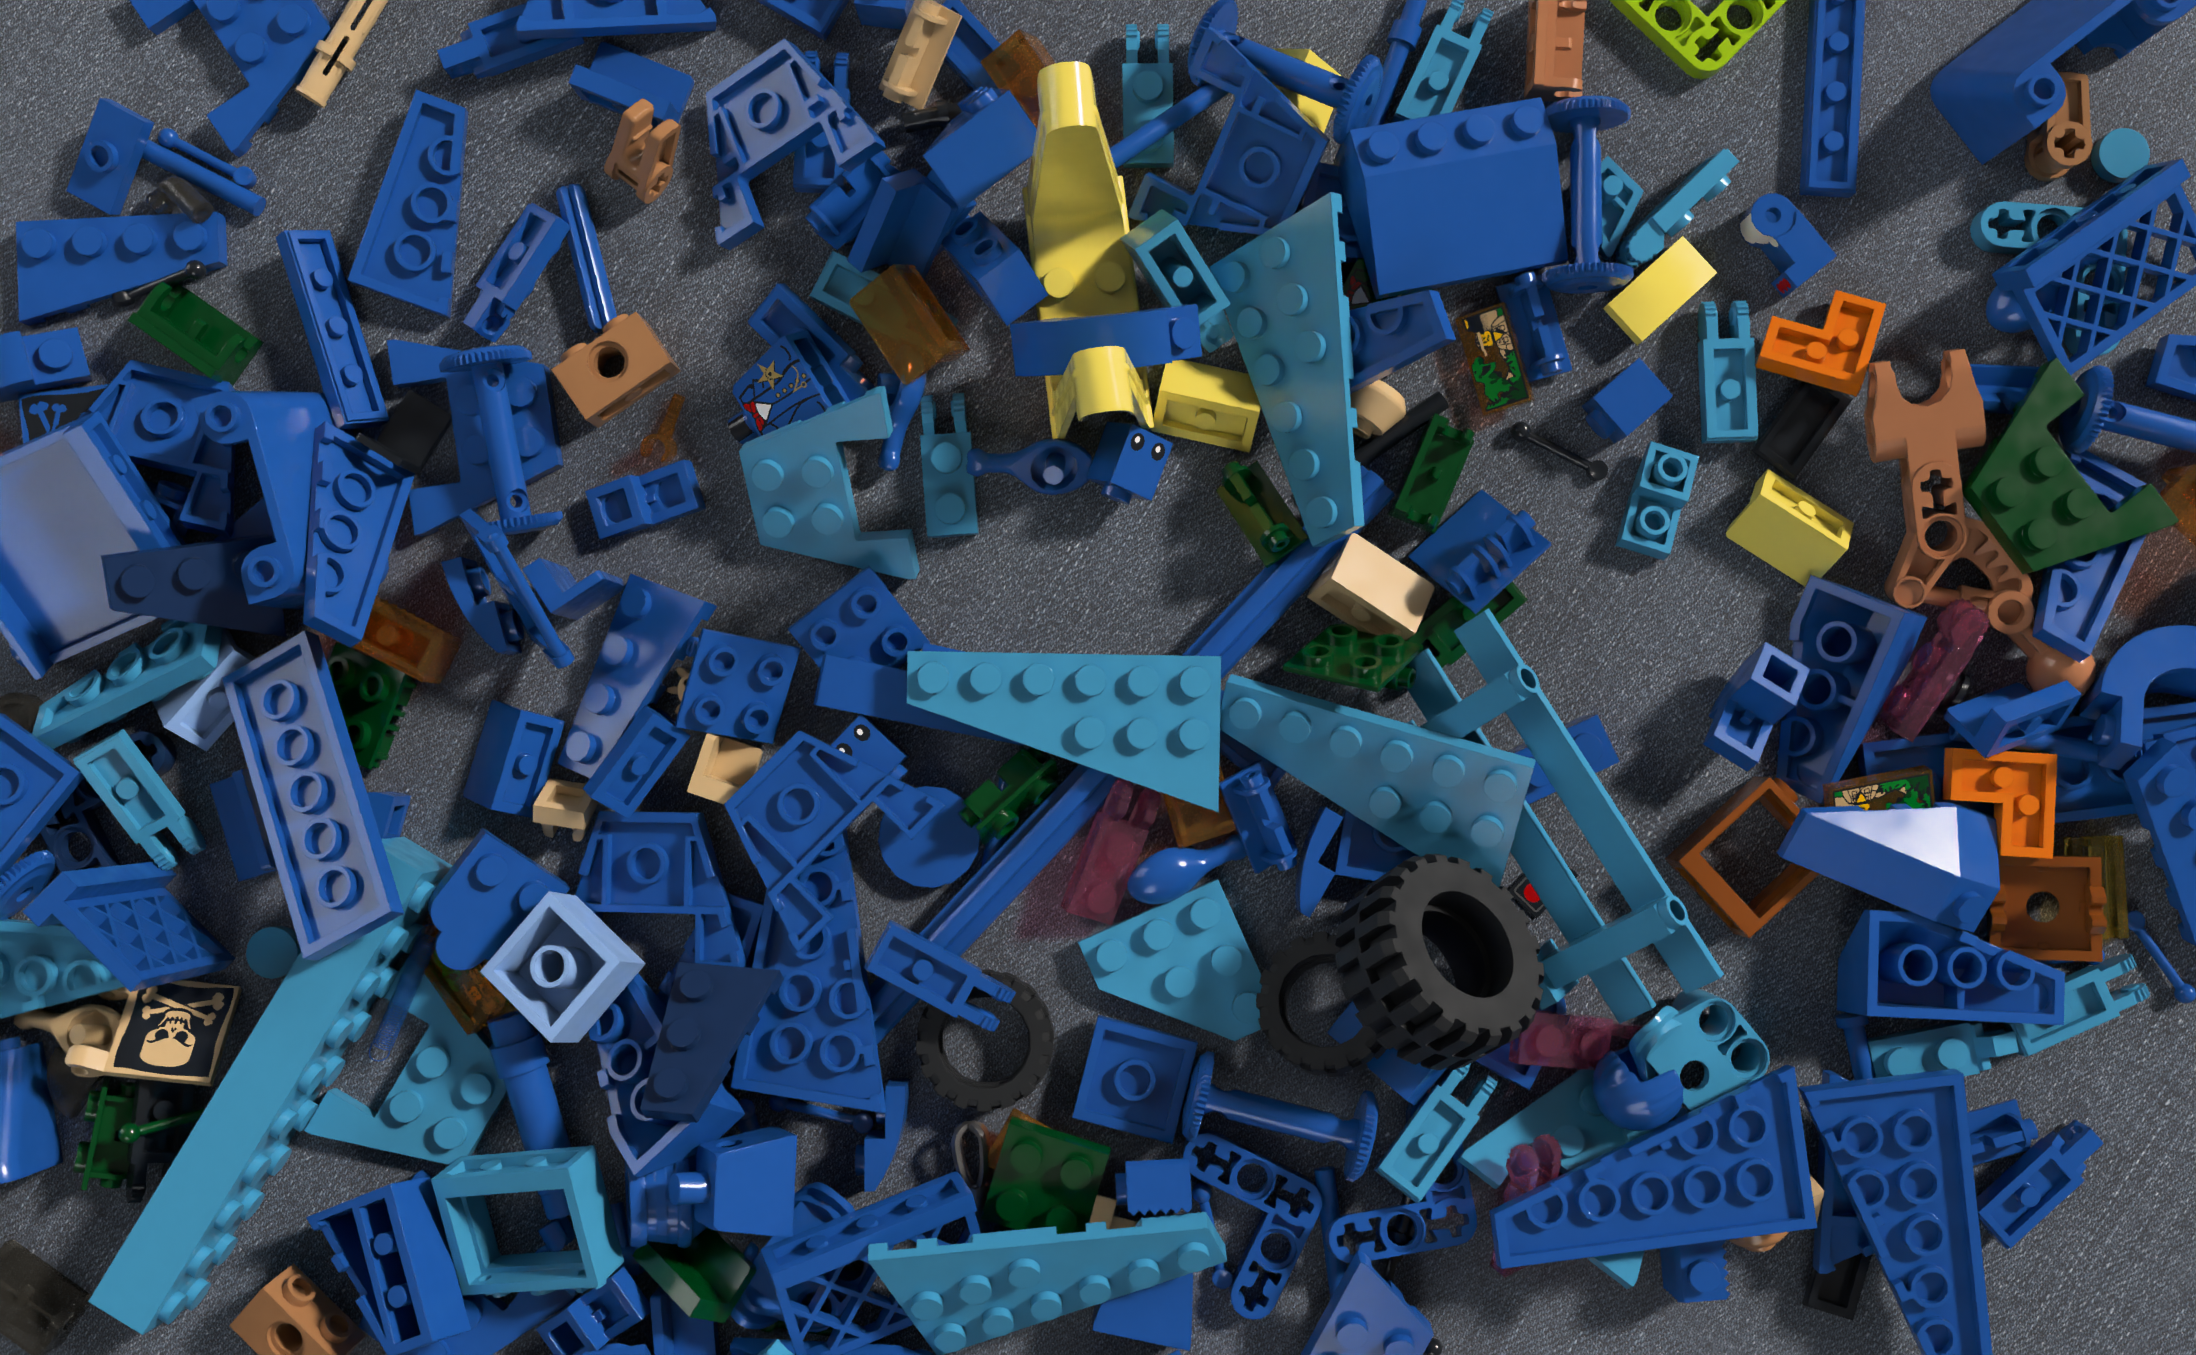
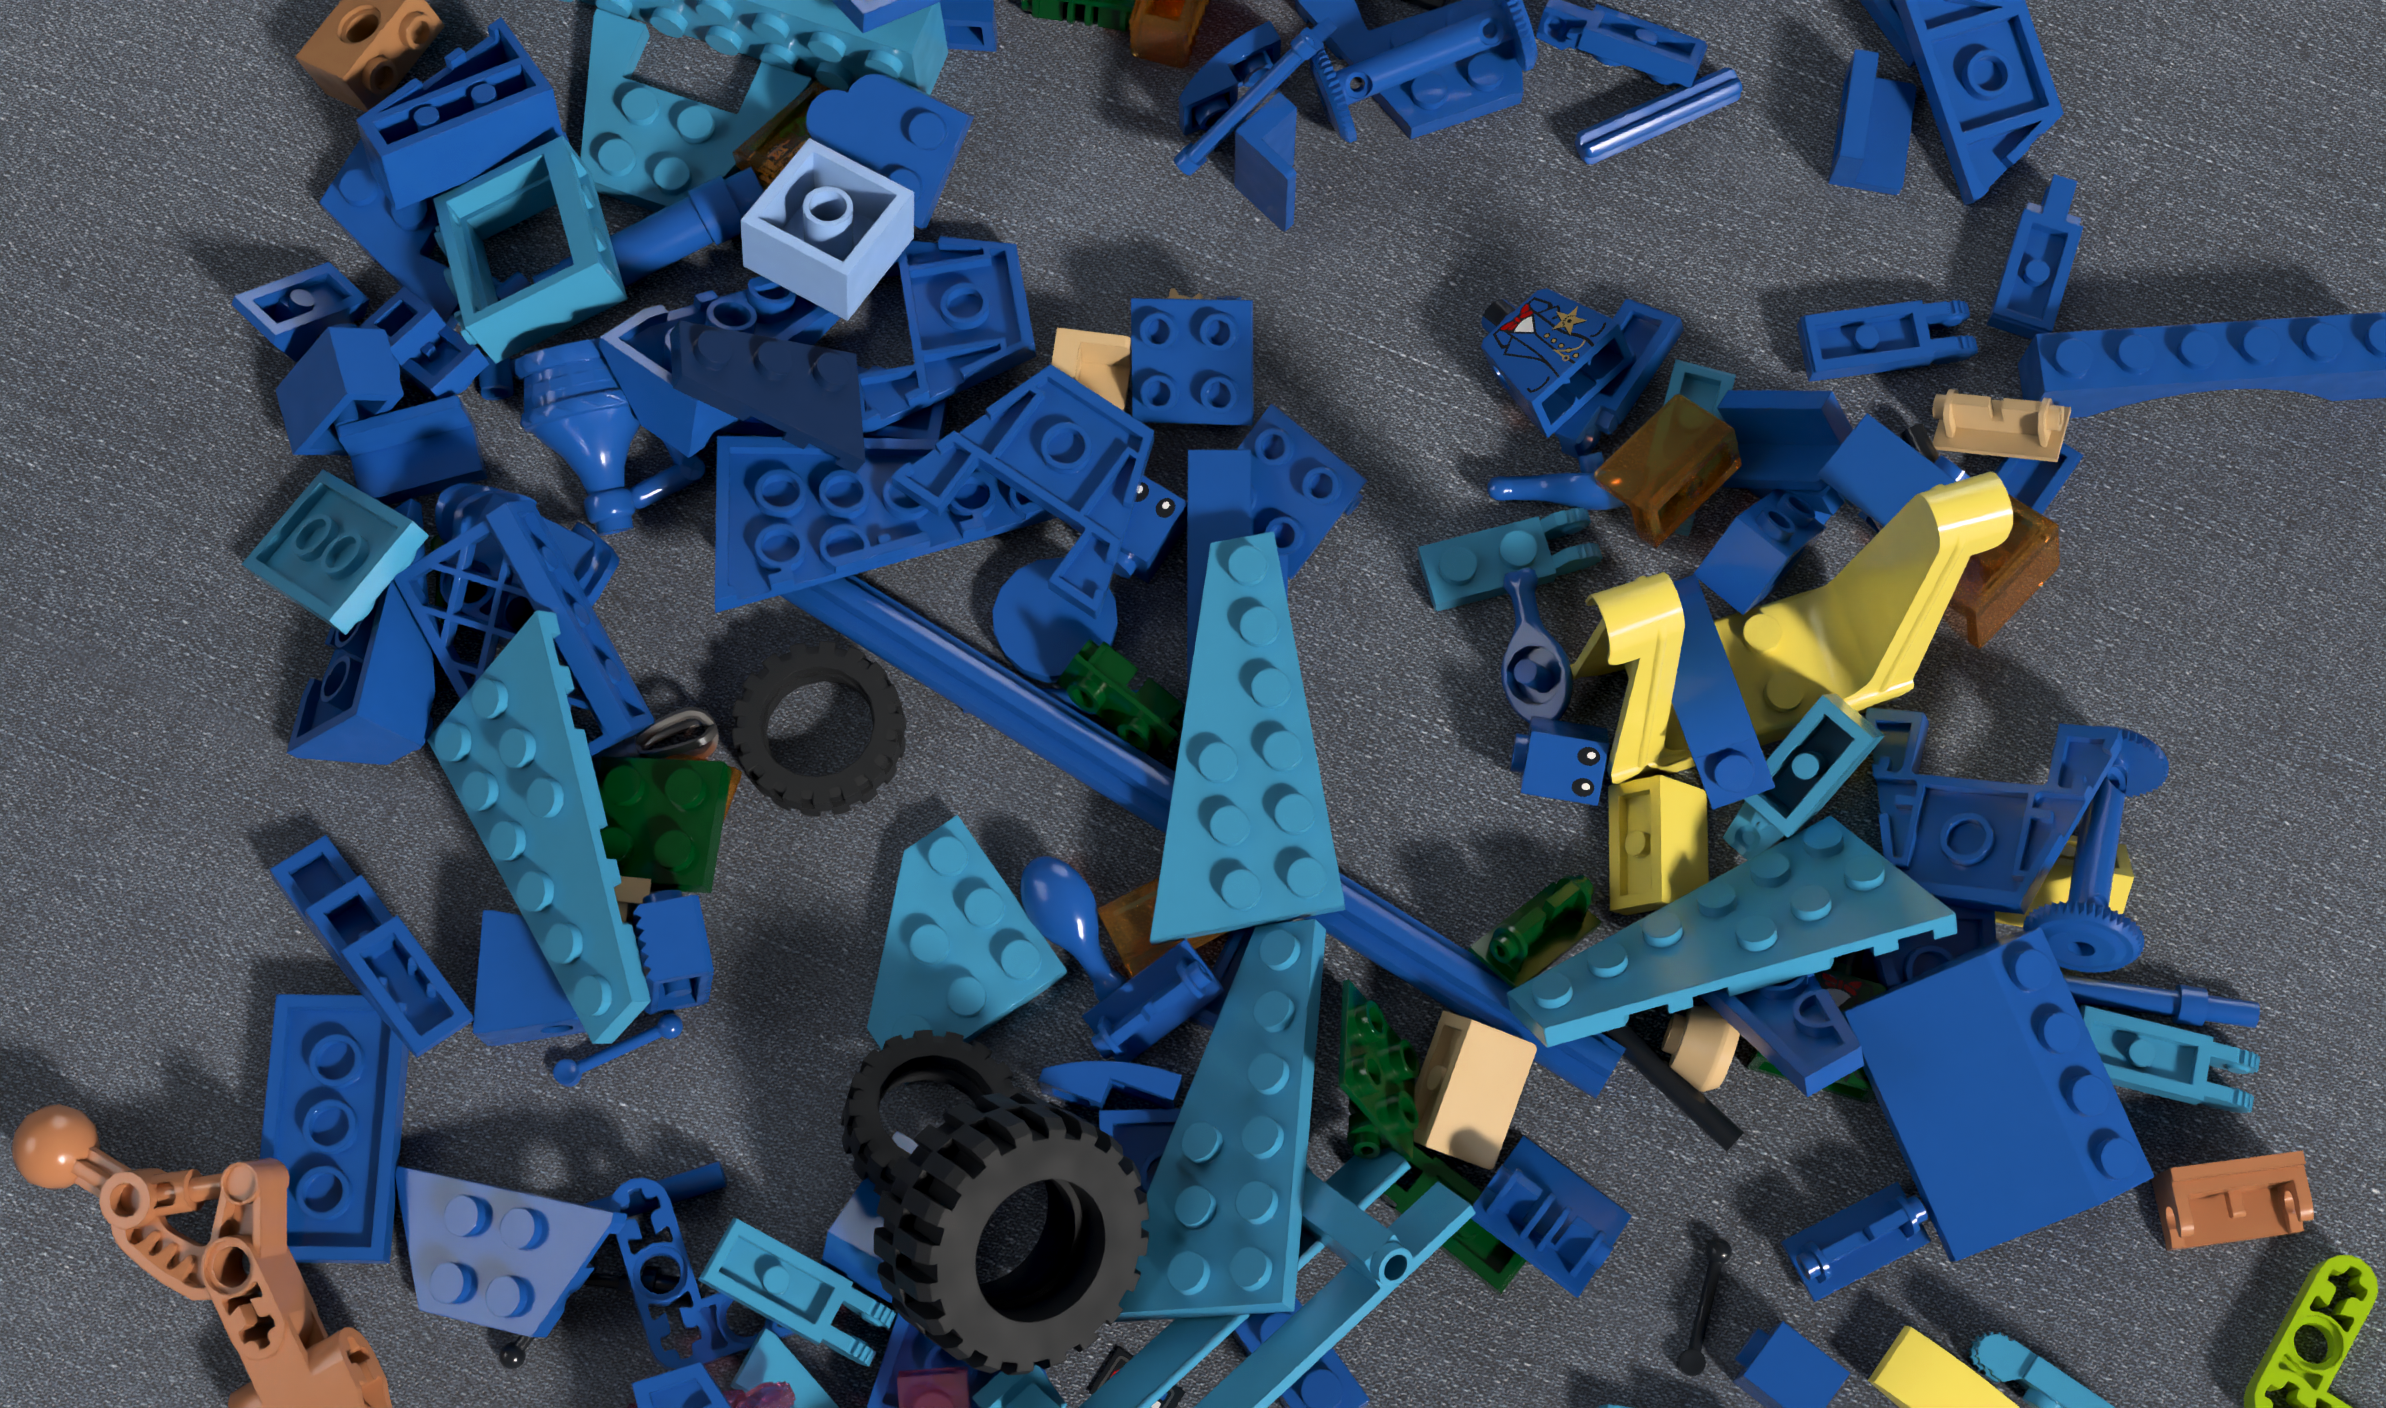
camera: 75 degrees right, 15 degrees down
blue piece [369,924,440,1061] -> none
blue panel [463,700,565,818] -> none
tan tile [533,778,599,842] -> none
medium nougat brick [551,312,681,428] -> none
blue wing [557,573,717,778] -> none
blue panel [583,705,691,819] -> none
blue slope [585,460,706,540] -> none
medium nougat piece [604,98,681,204] -> none
dark green panel [632,1227,757,1323] -> none
clear orange hand [640,394,685,463] -> none
blue torso [669,1126,797,1237] -> none
blue wing [706,38,886,250] -> none
dark azure wing [739,386,920,579] -> none
blue hinge [769,1095,874,1134] -> none
blue hinge [805,151,900,250] -> none
blue slope [855,1078,911,1192] -> none
blue hinge [864,920,1016,1032] -> none
clear pink hinge [1060,778,1161,925] -> none
blue plate [1072,1015,1198,1144] -> none
blue bar [1110,83,1229,169] -> none
dark azure hinge [1122,24,1174,168] -> none
blue hose [1182,1051,1379,1182] -> none
blue beam [1182,1129,1322,1320] -> none
dark green hinge [1387,413,1475,534] -> none
tile [1455,302,1535,417] -> none
blue hose [1542,96,1634,294] -> none
dark azure piece [1599,156,1644,260] -> none

